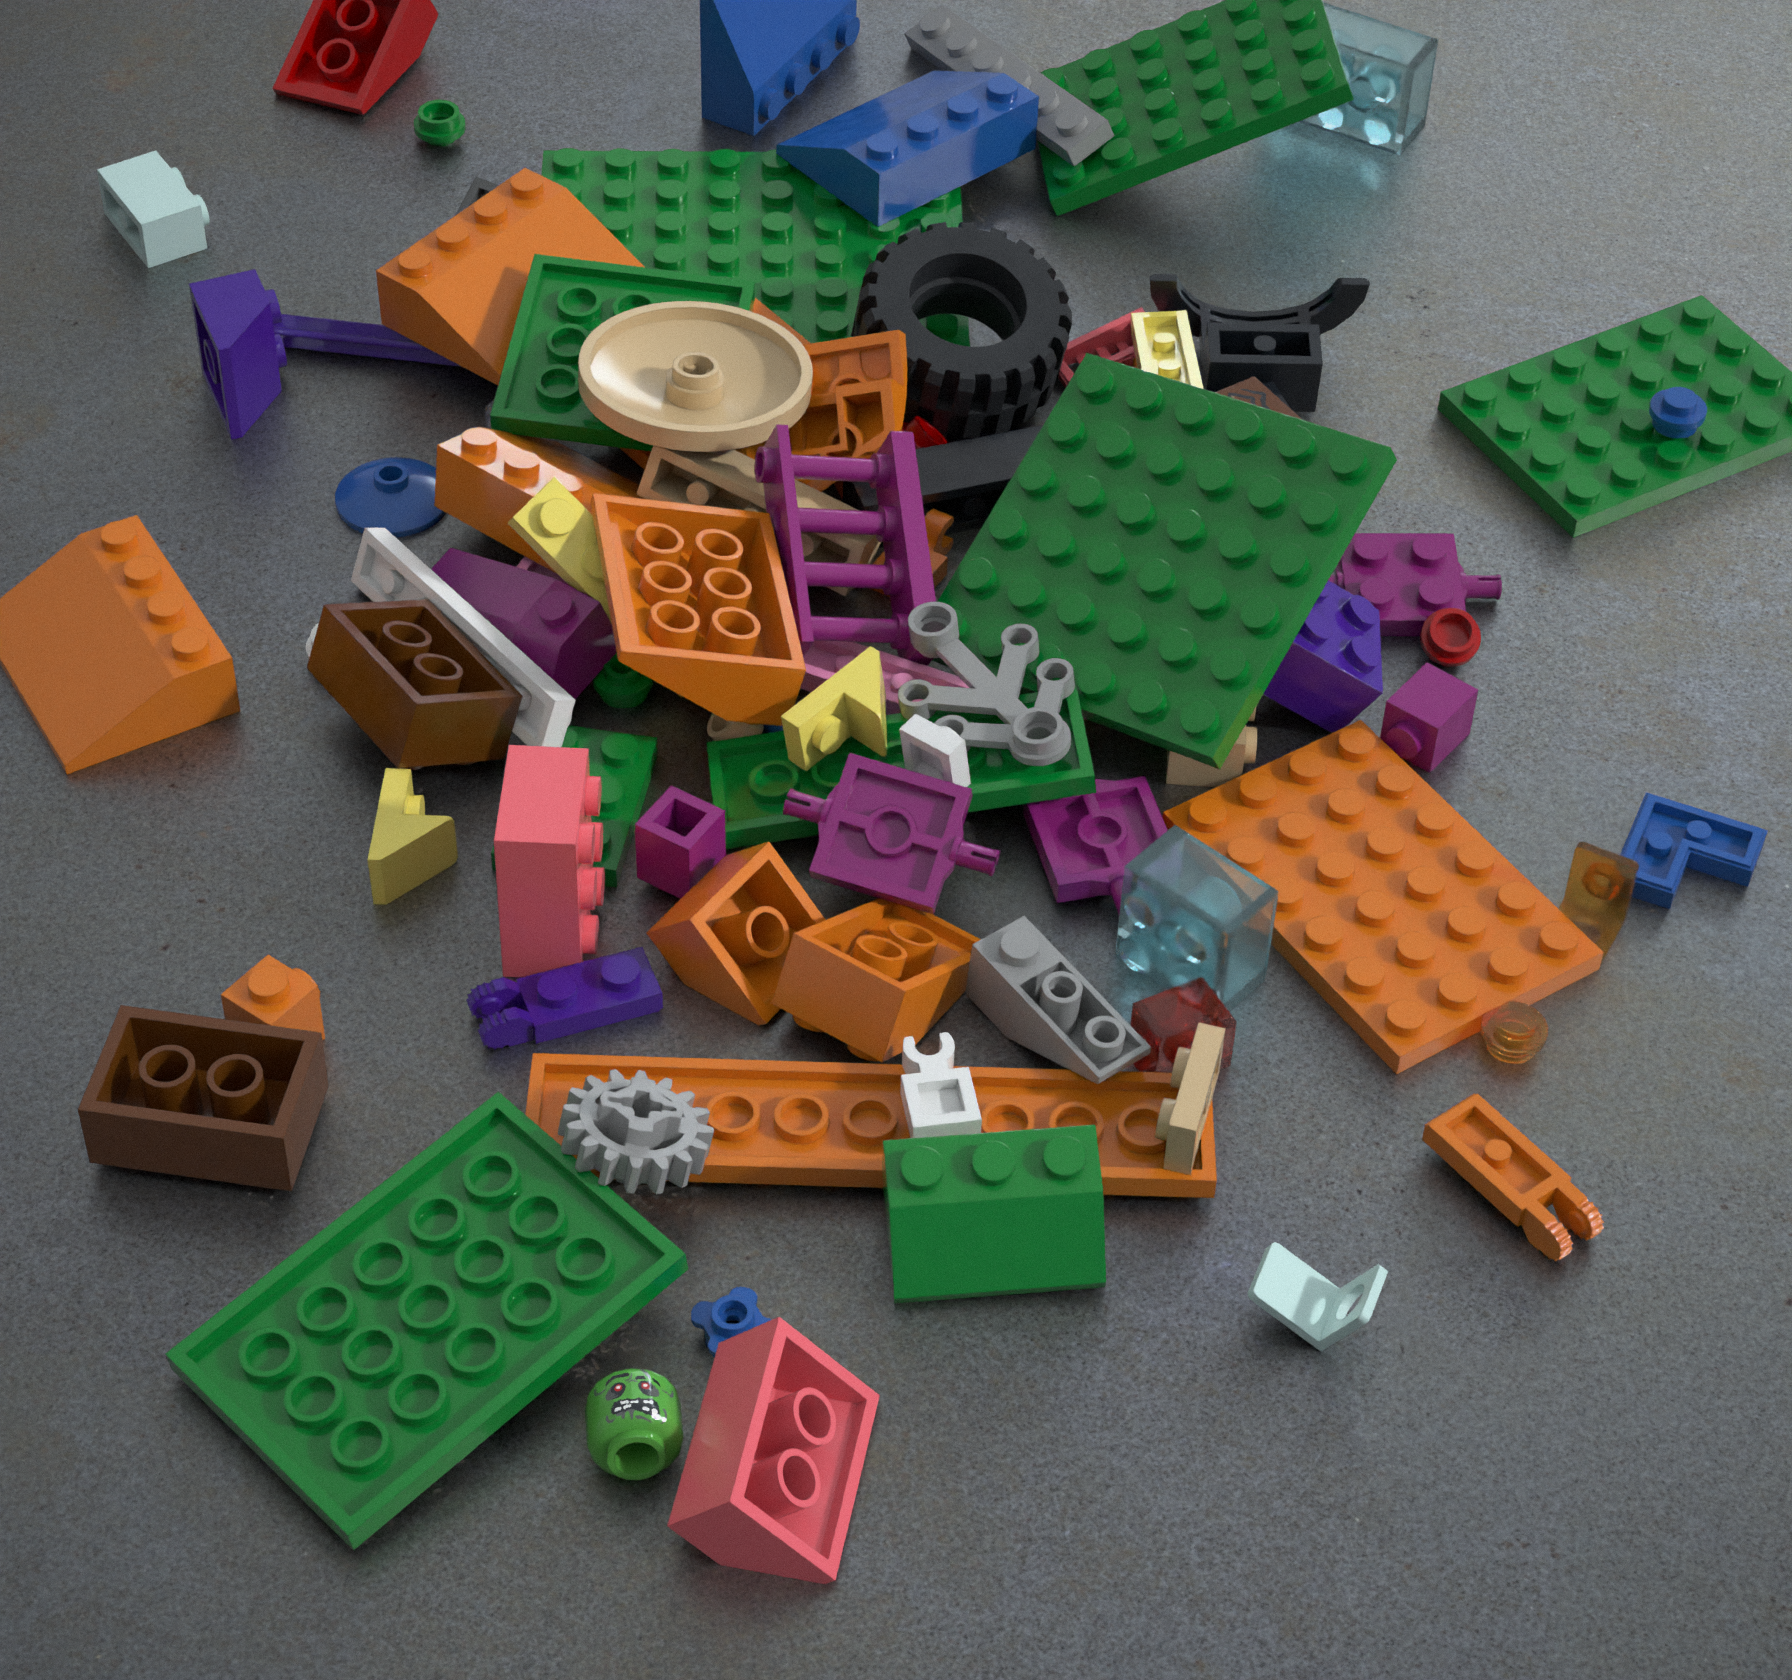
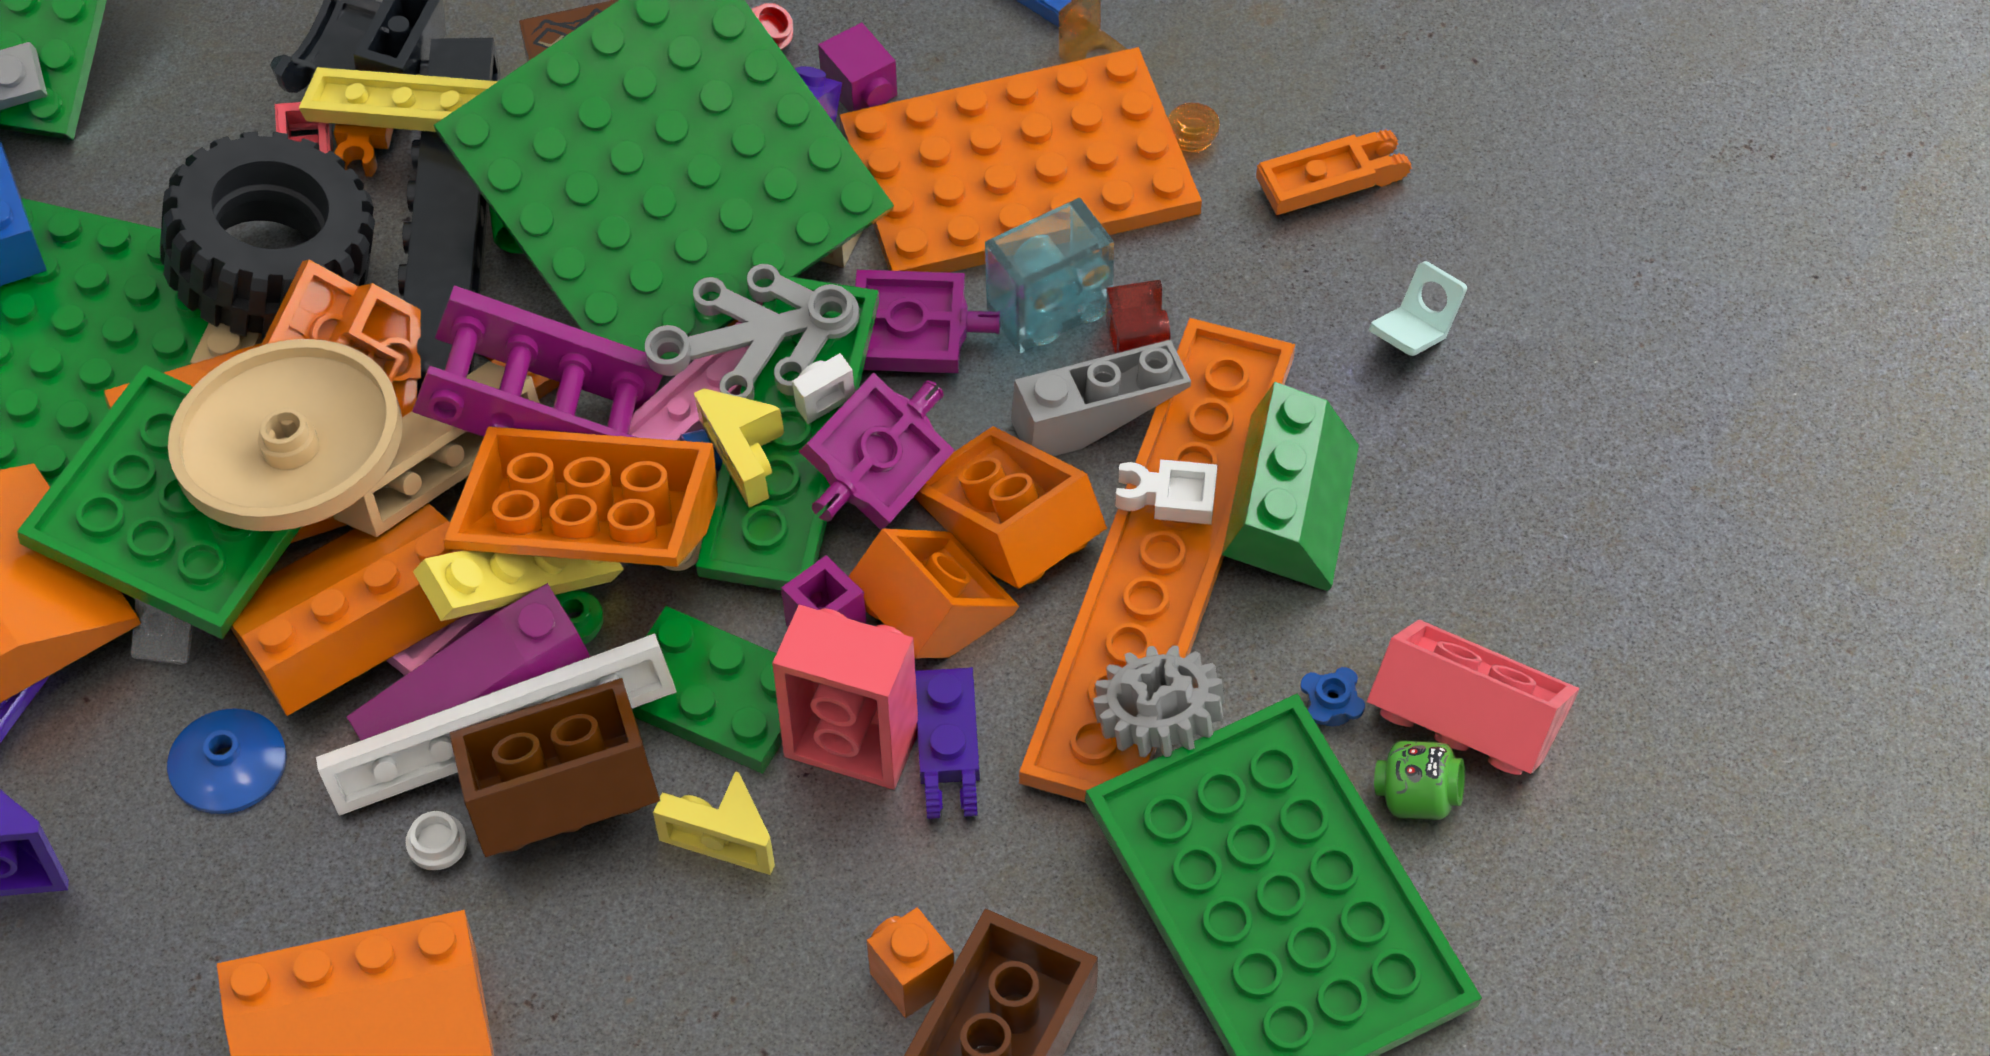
camera: 70 degrees left, 10 degrees up
tan plate [1155,1023,1226,1175] -> none

